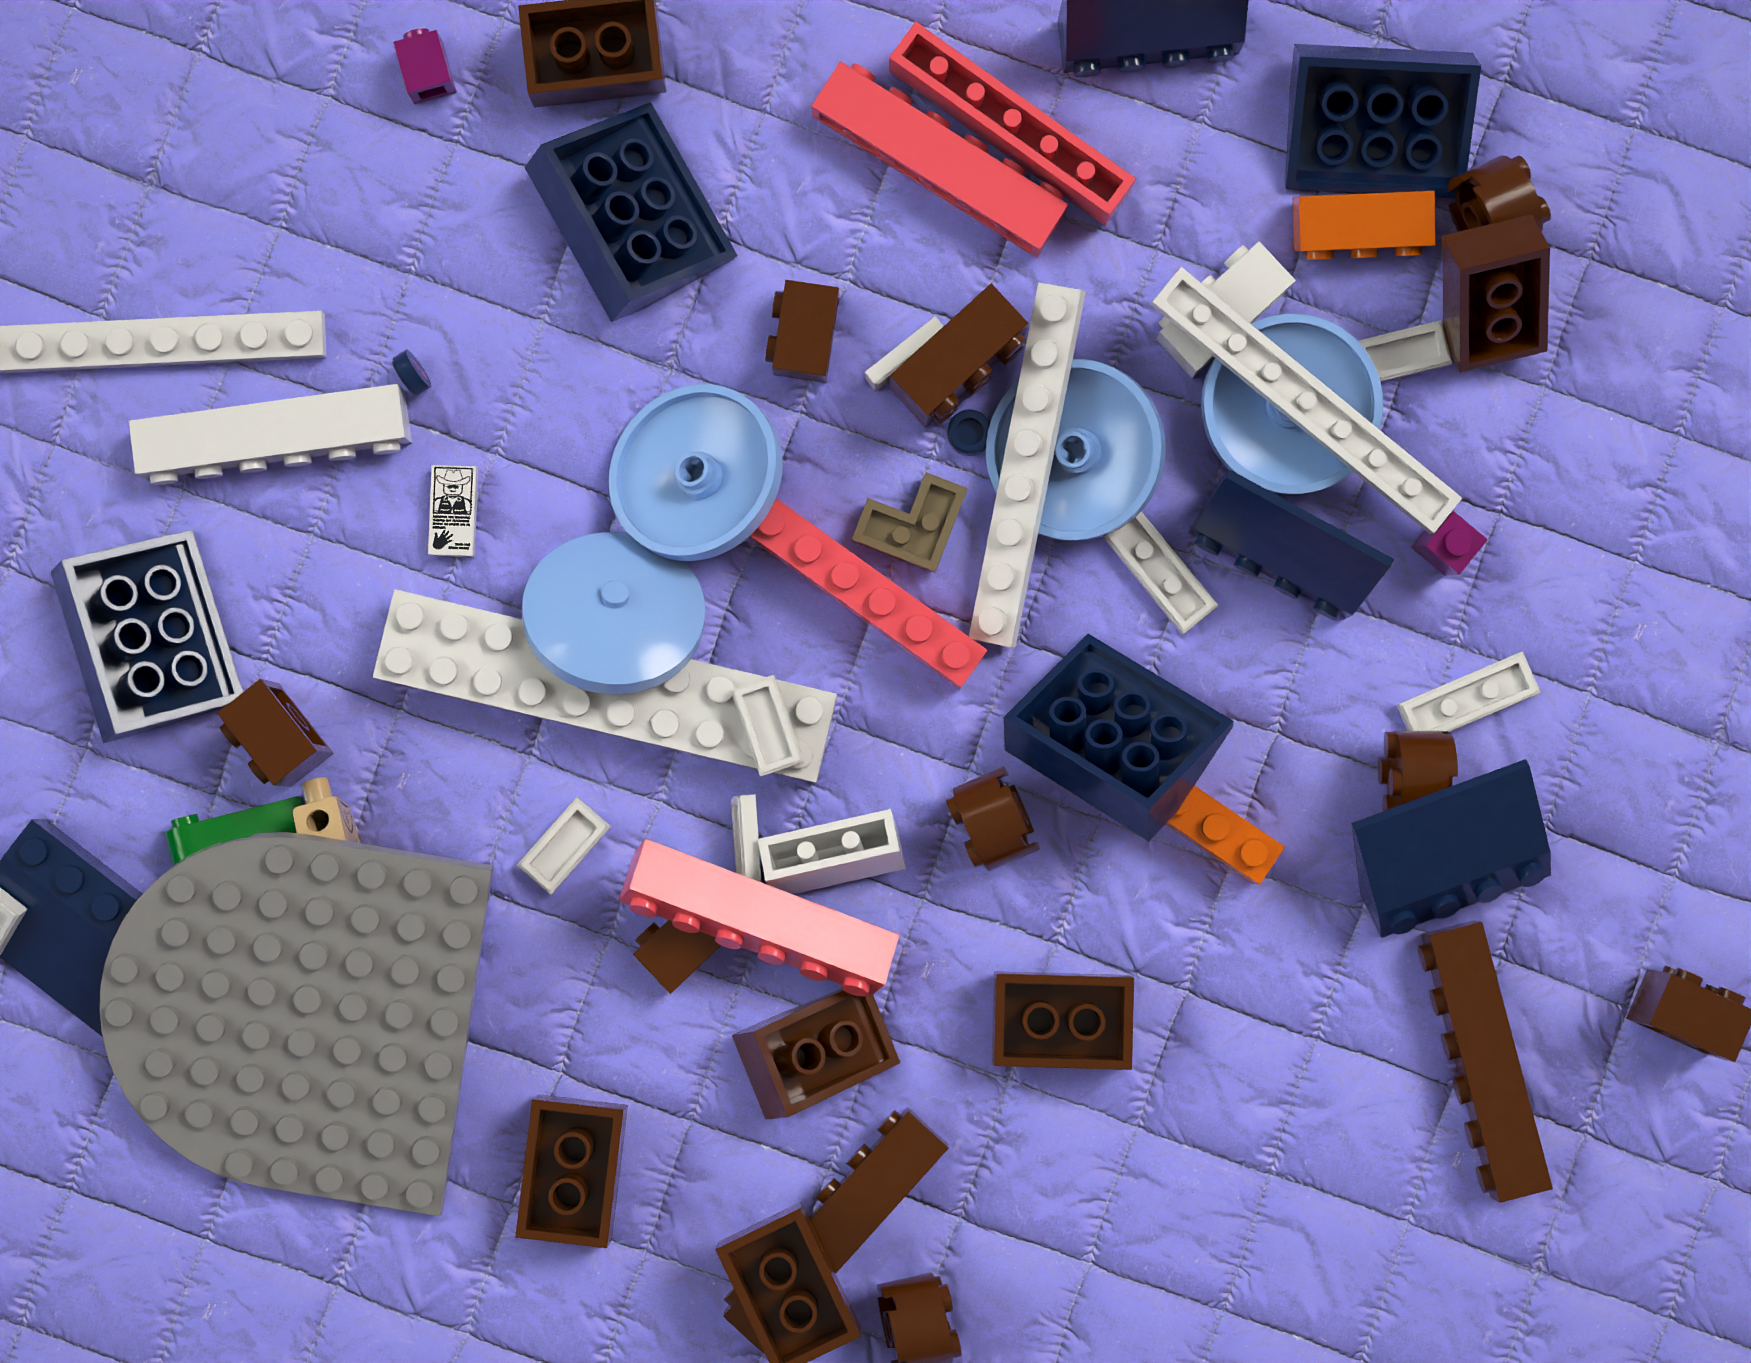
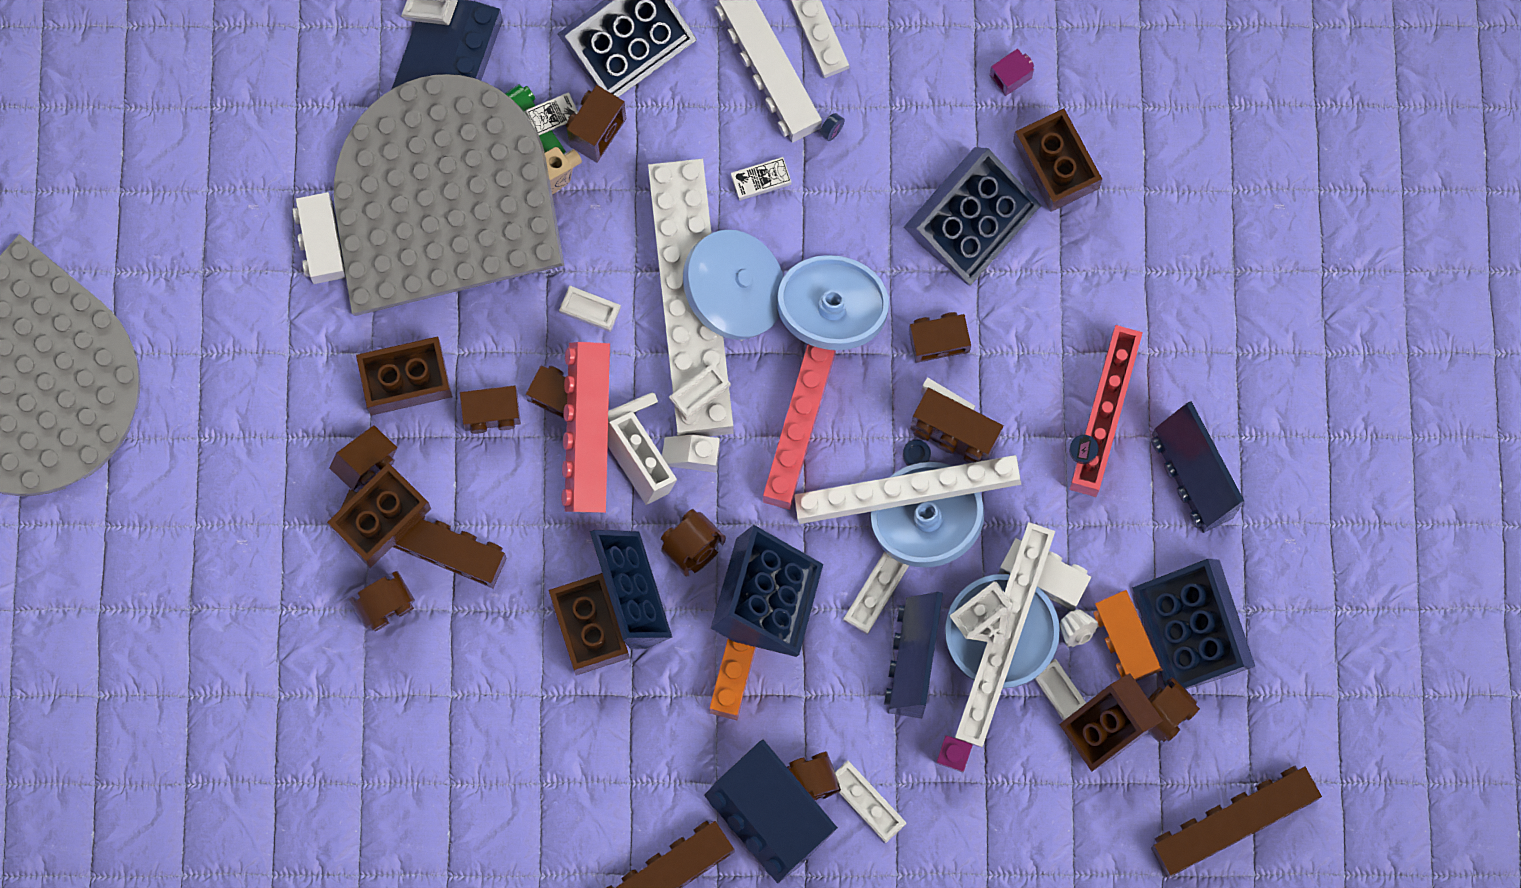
camera: 70 degrees right, 10 degrees down
reddish brown slope [732,989,900,1119] -> none
coral brick [811,61,1068,258] -> none
dark tan plate [851,472,968,573] -> none
none -> white brick [293,192,346,284]
none -> reddish brown brick [329,425,398,491]
none -> reddish brown brick [460,385,521,434]
none -> white tile [524,92,578,135]
none -> dark blue slope [590,530,673,649]
none -> white slope [662,435,720,473]
none -> white slope [950,581,1012,644]
none -> white piece [1059,609,1099,648]
none -> dark blue tile [1069,435,1098,464]
none -> reddish brown brick [1151,765,1322,879]

